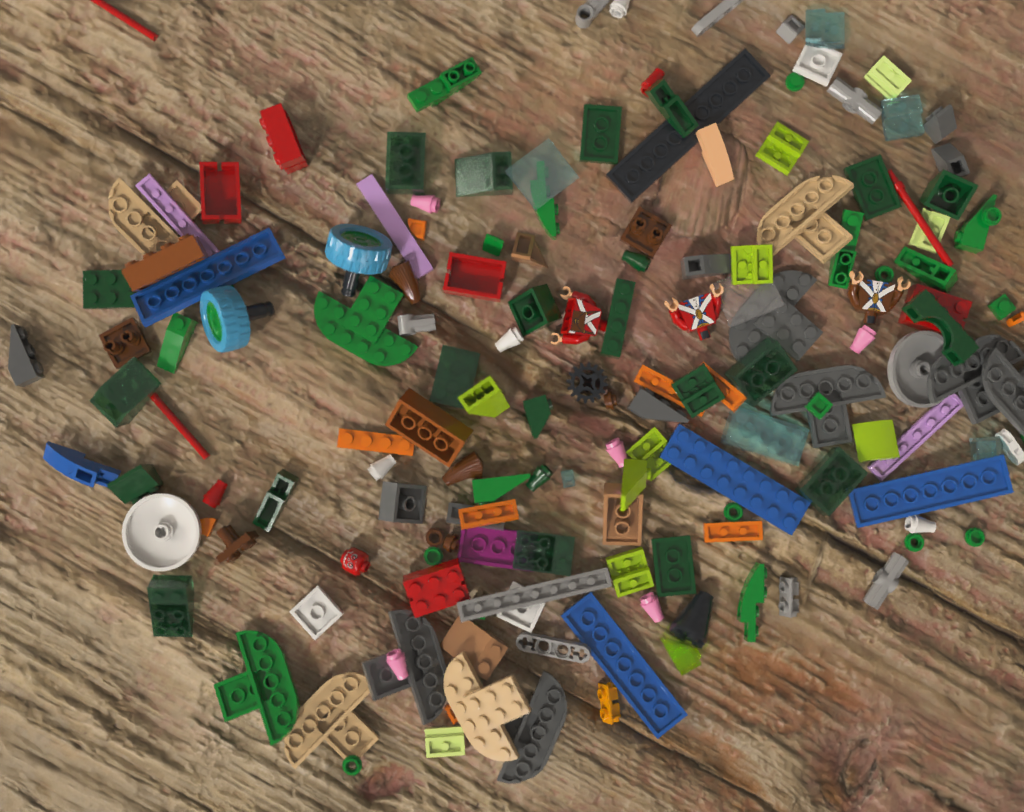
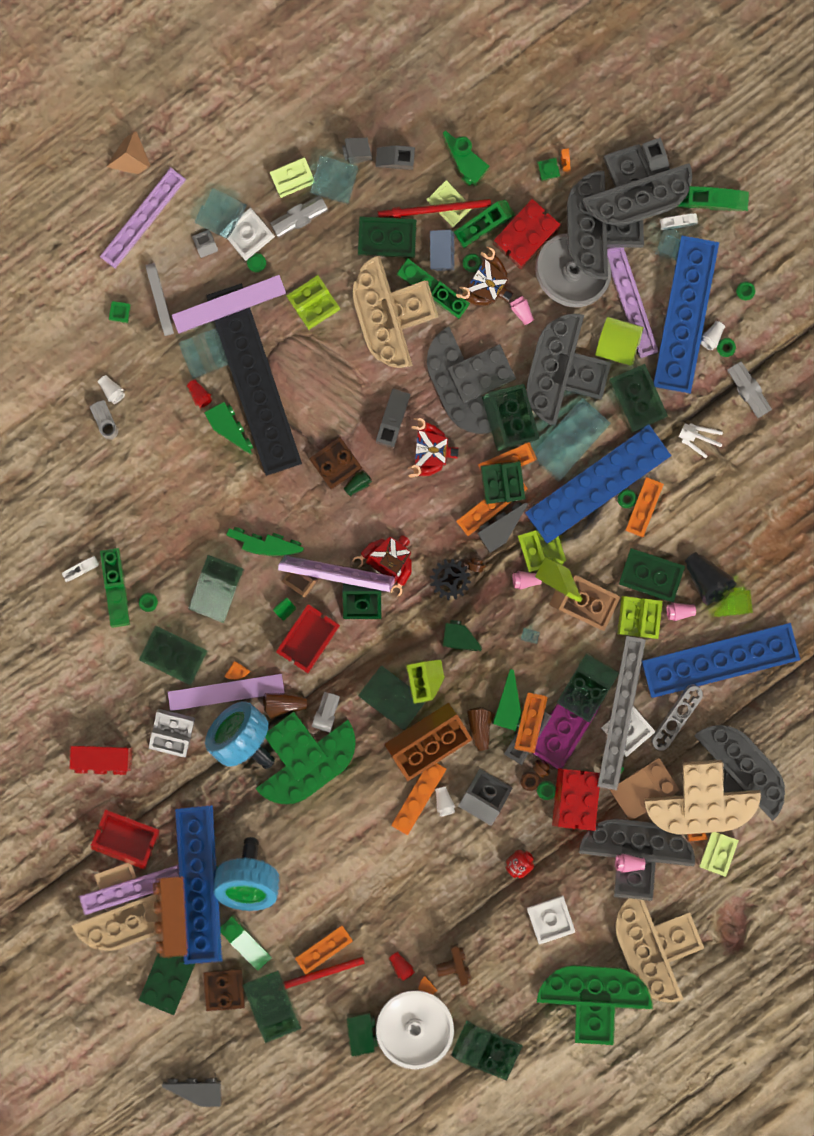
camera: 70 degrees left, 0 degrees up
blue slope [43,441,121,487] -> none
dark green slope [252,469,299,532] -> none
green plate [342,755,362,775] -> none
bright pink cone [411,194,440,214] -> none
white cone [495,327,524,353] -> none
clear light blue piece [505,138,579,211] -> none
dark green cone [526,463,553,492] -> none
dark green plate [579,104,622,165] -> none
light orange hinge [597,682,621,725] -> none
dark green arch [600,278,636,359] -> none
dark green slope [644,79,699,138] -> none
light nougat slope [695,123,734,187] -> none
clear piece [713,276,784,328] -> none
lime slope [731,244,773,285] -> none
green slope [737,562,767,642] -> none
light grey hinge [778,577,799,618] -> none
green plate [804,392,833,420] -> none
dark green arch [902,289,980,367] -> none
dark green slope [919,169,979,220] -> none
none -> white piece [62,556,99,582]
none -> green plate [139,593,158,612]
none -> light grey slope [148,709,195,758]
none -> lavender tile [172,275,286,333]
none -> clear light blue slope [179,328,229,379]
none -> green slope [204,402,254,455]
none -> lavender tile [278,556,395,592]
none -> orange plate [295,925,353,974]
none -> sand blue hinge [430,230,455,271]
none -> white plant [679,423,723,458]

